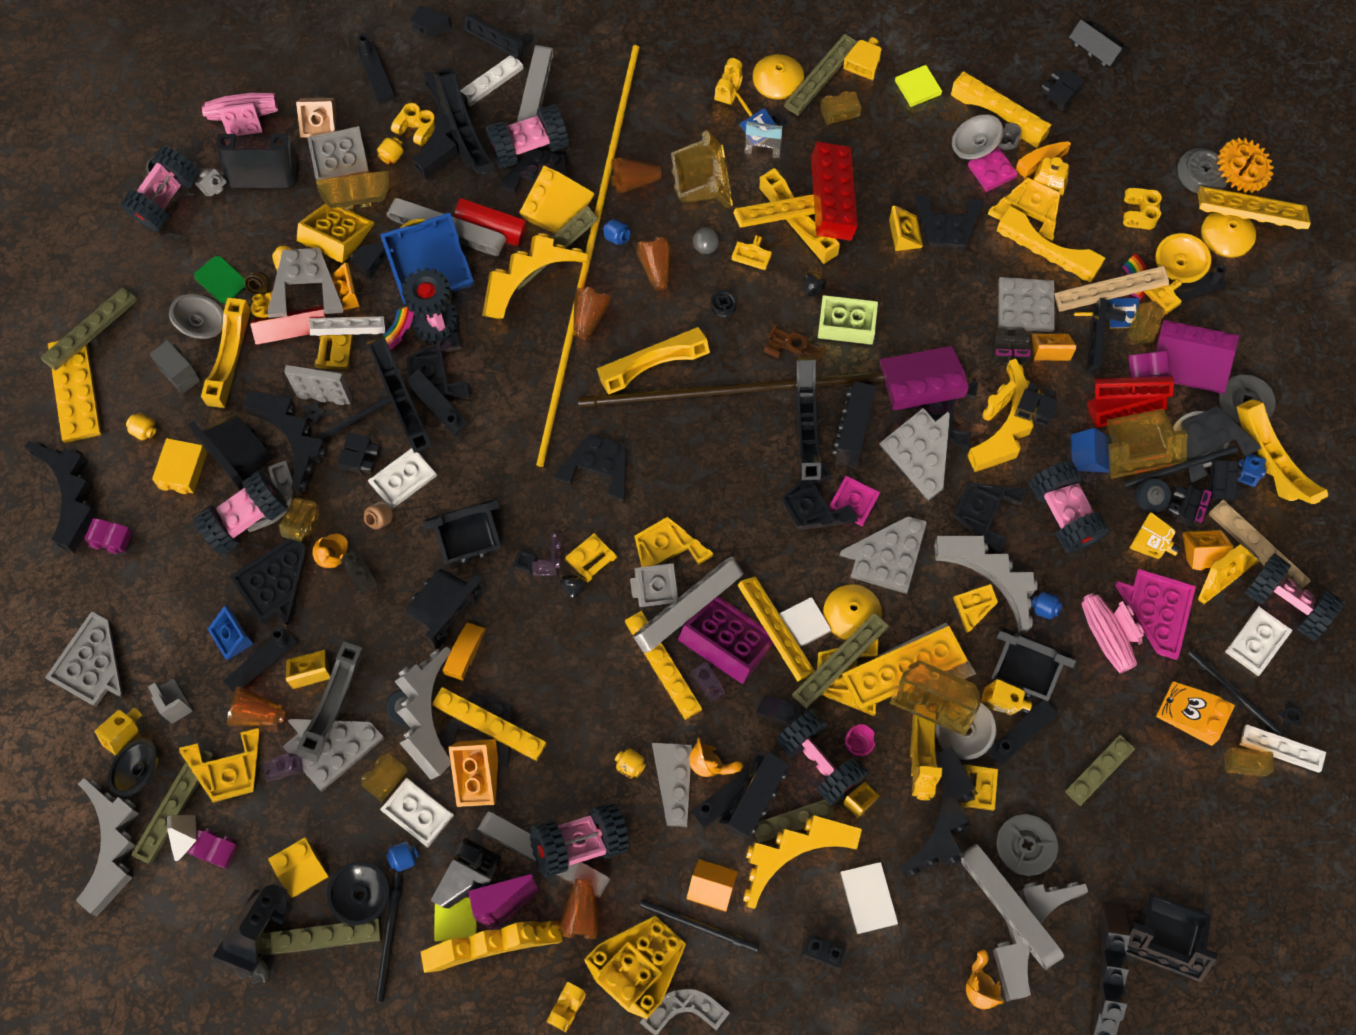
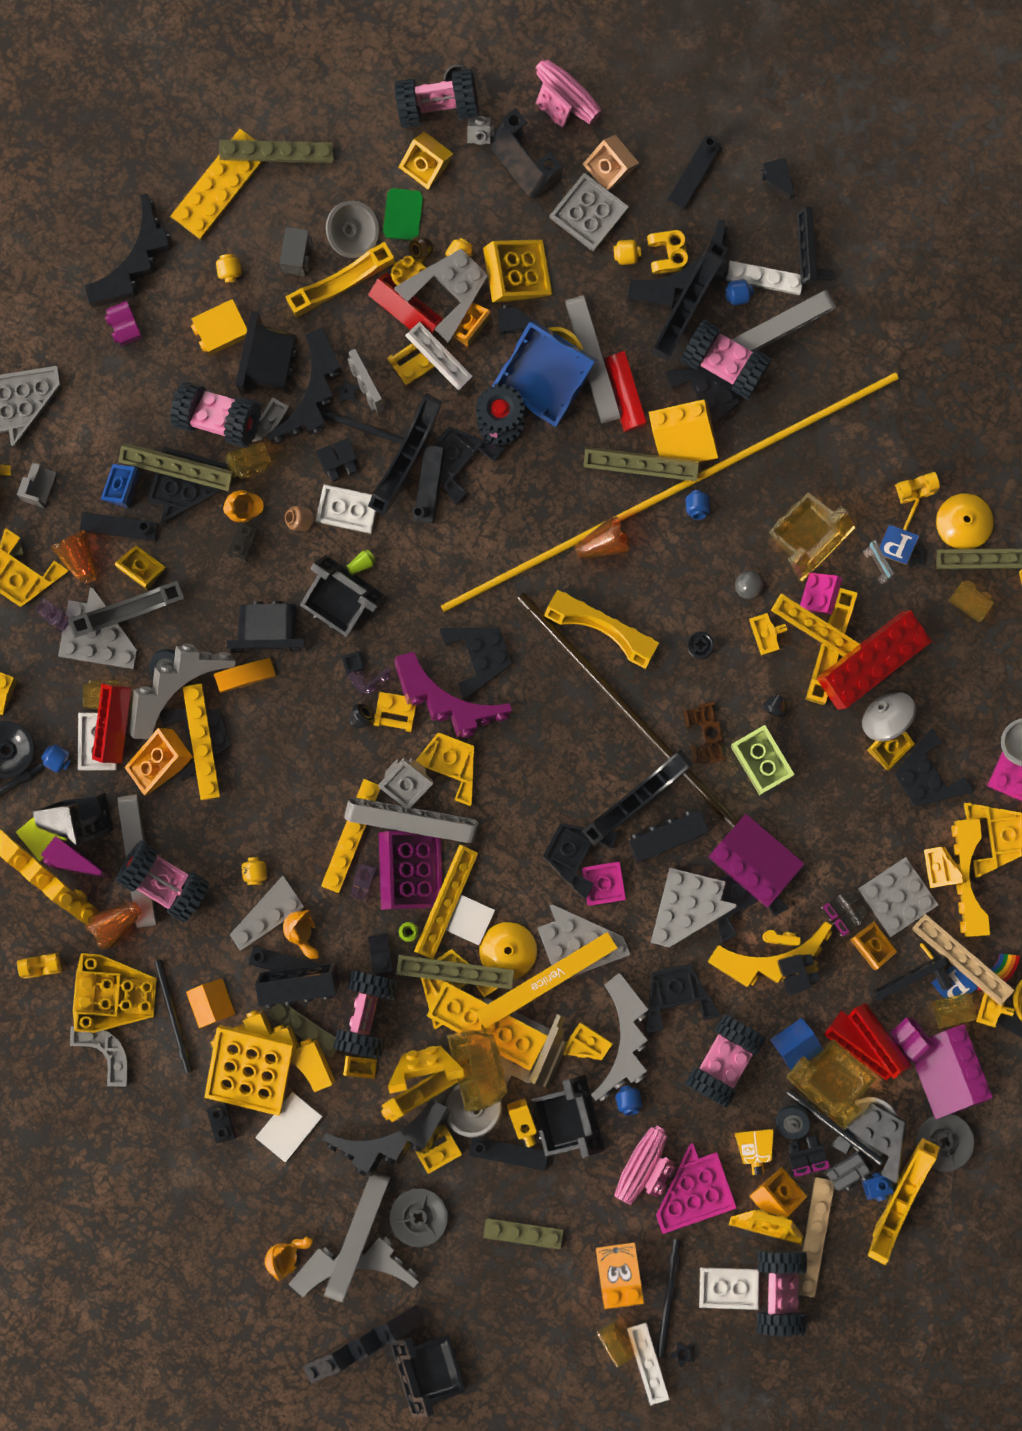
camera: 55 degrees right, 15 degrees up
clear yellow windscreen [315,171,389,210] -> none
tile [383,306,414,350] -> none
yellow arch [482,233,587,319] -> none
clear orange cone [611,157,661,194] -> none
clear orange cone [636,237,672,290] -> none
dark pink hair [845,724,876,757] -> none
none -> red brick [92,684,131,764]
none -> olive plate [118,442,233,491]
none -> yellow piece [204,1025,294,1116]
none -> lime cone [346,550,376,575]
none -> yellow wing [388,1046,465,1094]
none -> magenta arch [394,652,512,738]
none -> yellow slope [399,132,454,189]
none -> lime cone [399,922,418,942]
none -> yellow tile [475,932,618,1029]
none -> dark tan piece [529,1014,568,1088]
none -> blue head [725,279,754,306]
none -> dark pink plate [800,573,842,615]
none -> light grey dish [862,692,916,741]
none -> yellow wing [924,847,966,888]

